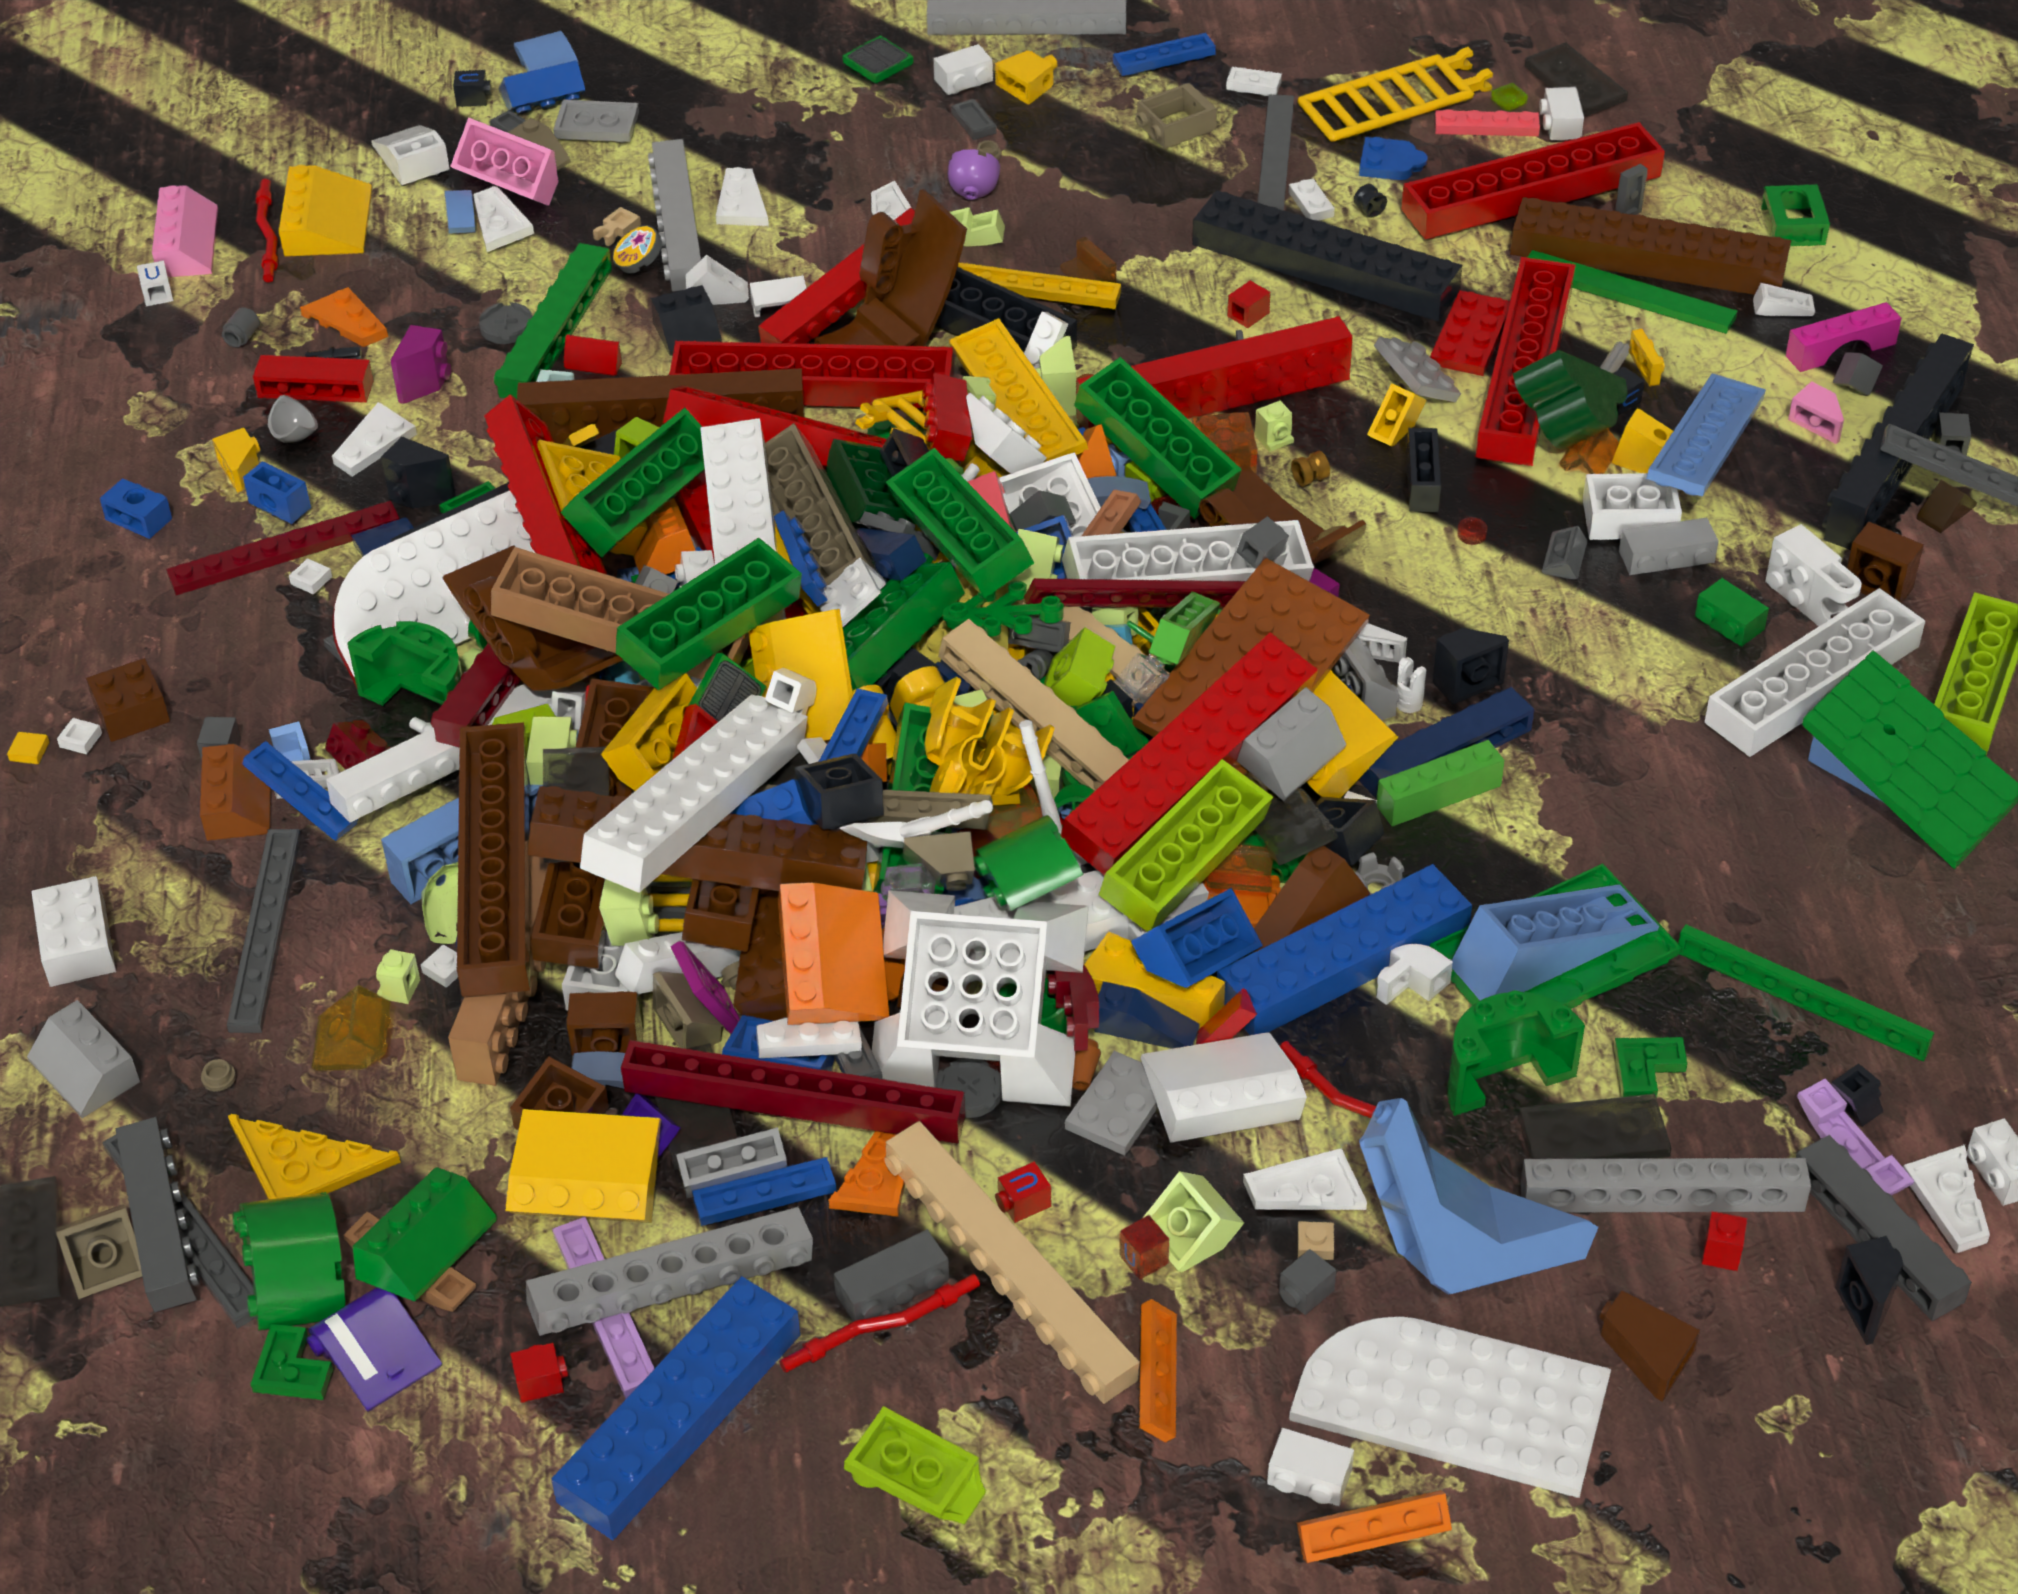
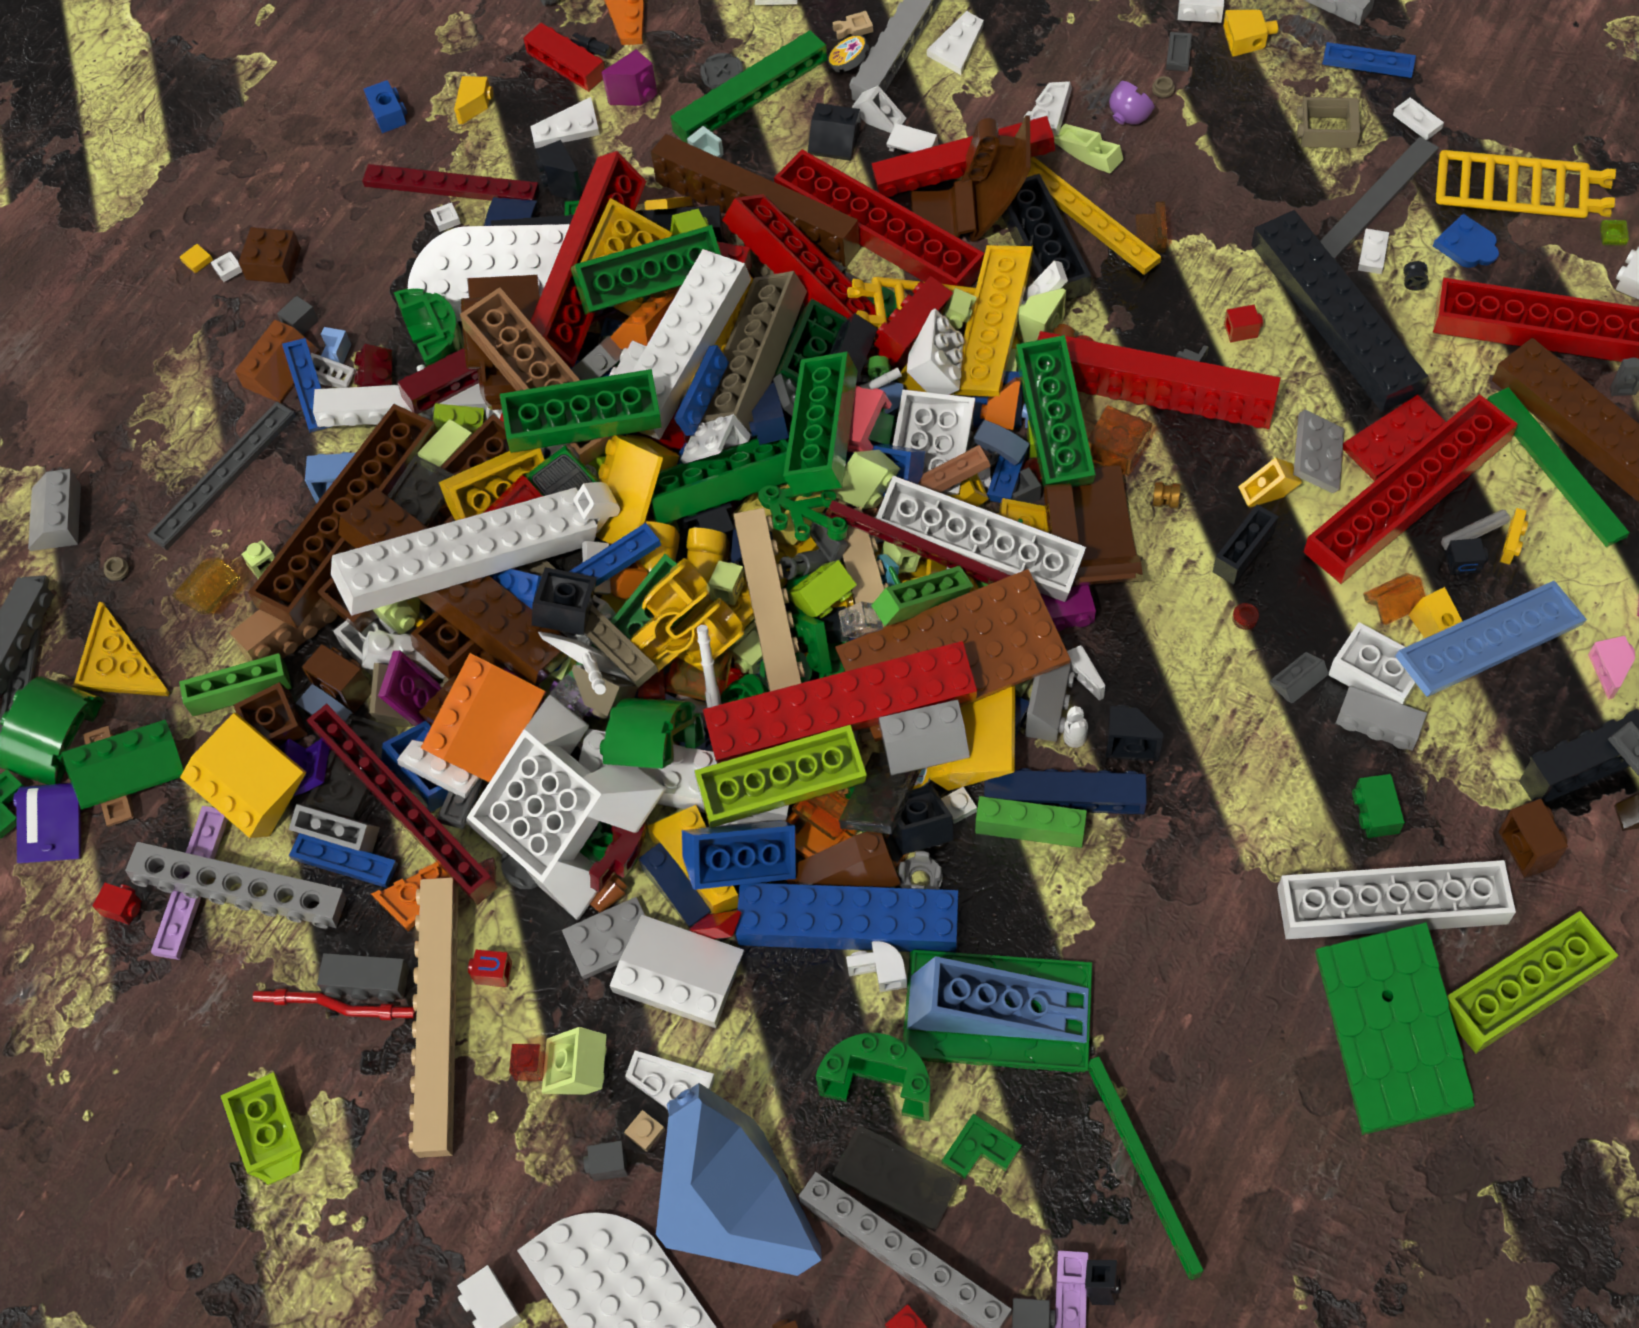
camera: 40 degrees right, 15 degrees up
white brick [31,876,116,987] -> none
blue brick [243,461,311,524] -> none
light grey helmet [268,395,318,443] -> none
blue brick [551,1276,800,1541] -> none
red slope [564,335,622,376] -> none
dark grey slope [1010,490,1076,532] -> none
orange plate [1139,1299,1177,1443] -> none
dark grey brick [1236,516,1289,569] -> none
yellowish green brick [1255,401,1294,452] -> none
red bar [1280,1041,1376,1118] -> none
coral plate [1435,109,1540,136] -> none
dark green brick [1513,350,1627,450] -> none
white brick [1765,524,1861,626] -> none
none -> bright green brick [179,653,292,716]

